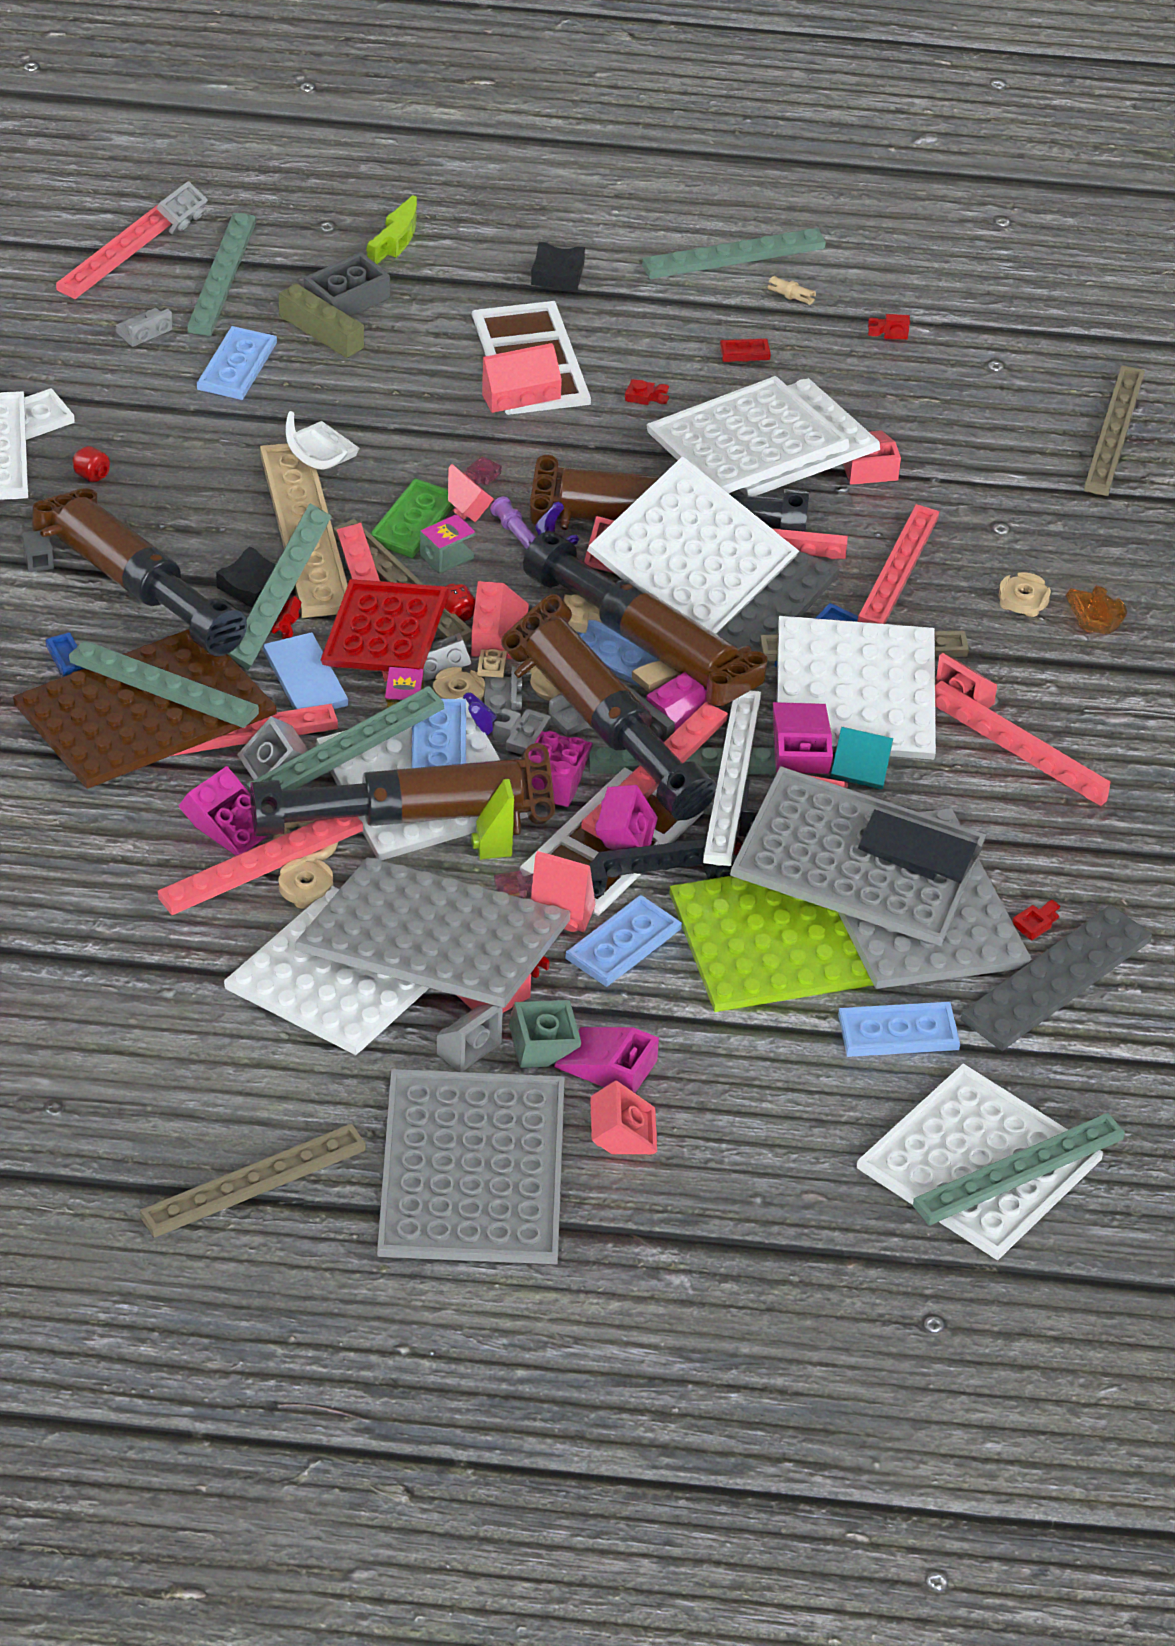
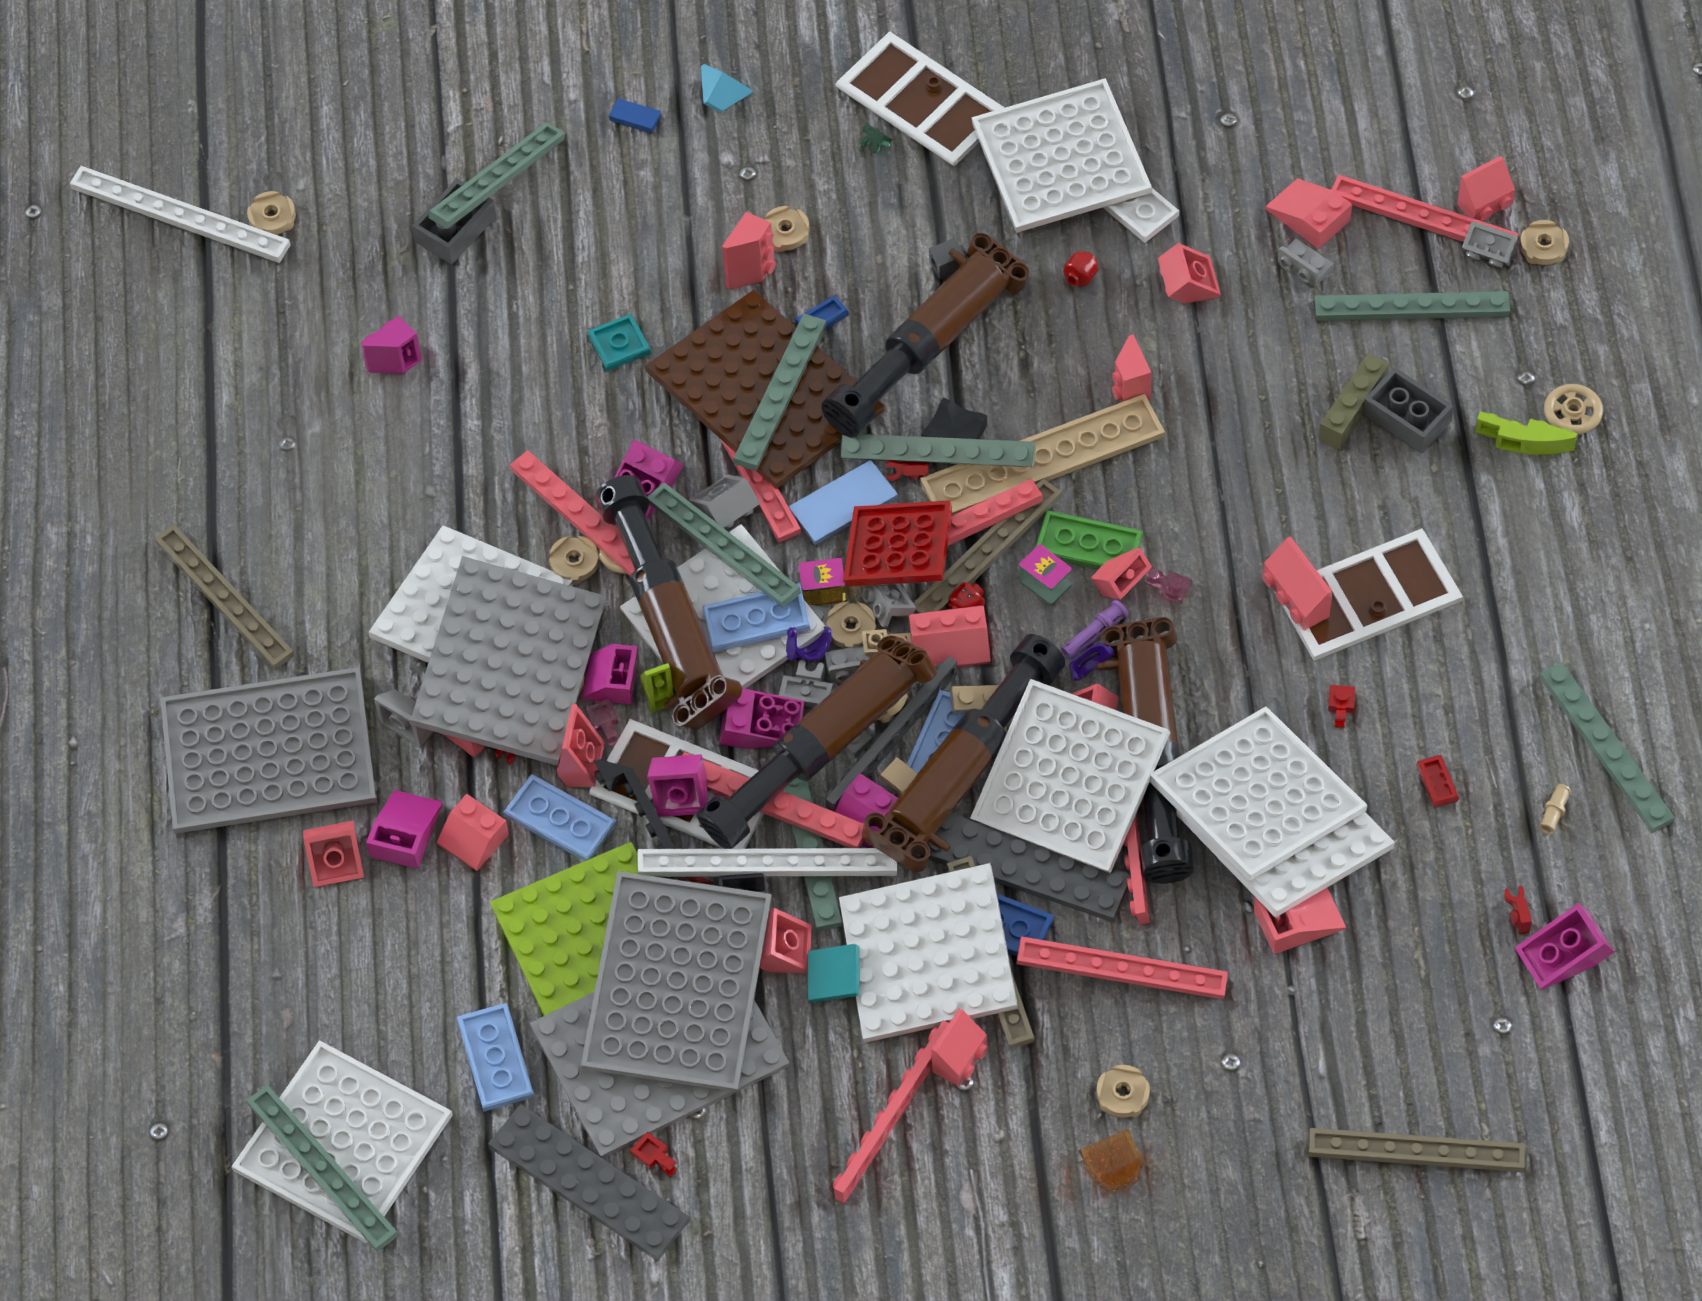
camera: 85 degrees right, 15 degrees up
light blue tile [197,326,277,400] -> none
white piece [286,411,360,469] -> none
sand green slope [509,1000,581,1068] -> none
black brick [531,242,585,291] -> none
dark pink slope [773,702,833,774] -> none
black slope [858,809,982,884] -> none
none -> coral slope [437,794,509,871]
none -> dark pink slope [582,644,640,705]
none -> teal tile [587,313,651,371]
none -> coral slope [1112,334,1152,402]
none -> coral slope [1158,243,1221,304]
none -> coral slope [1265,178,1352,249]
none -> coral slope [1457,156,1515,221]
none -> dark pink slope [1515,903,1615,990]
none -> tan plate [1520,220,1569,265]
none -> tan plate [1544,384,1603,435]

